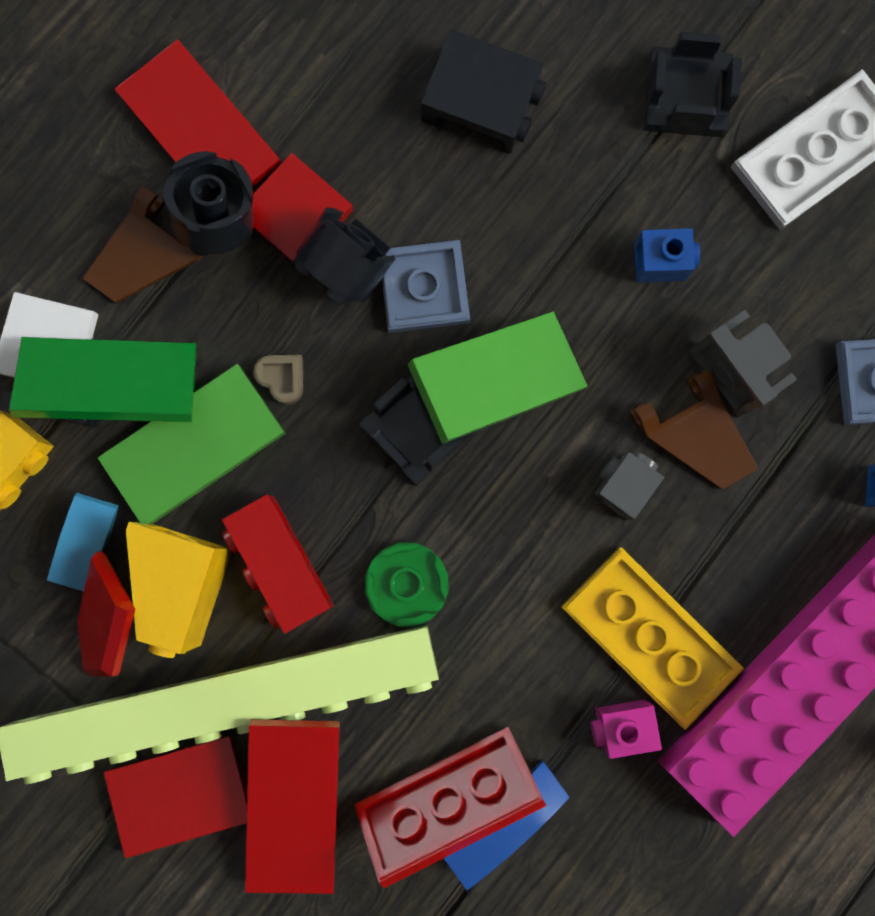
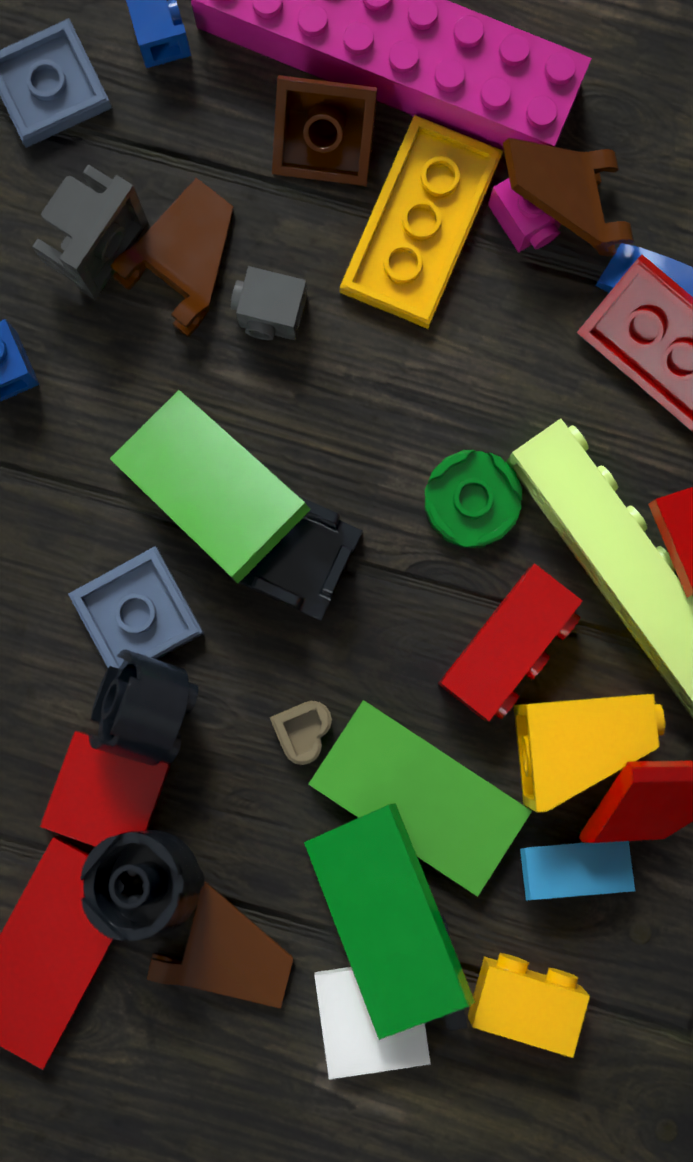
camera: 110 degrees left, 0 degrees up
none -> reddish brown slope [272,75,377,186]
none -> reddish brown flag [503,138,634,256]

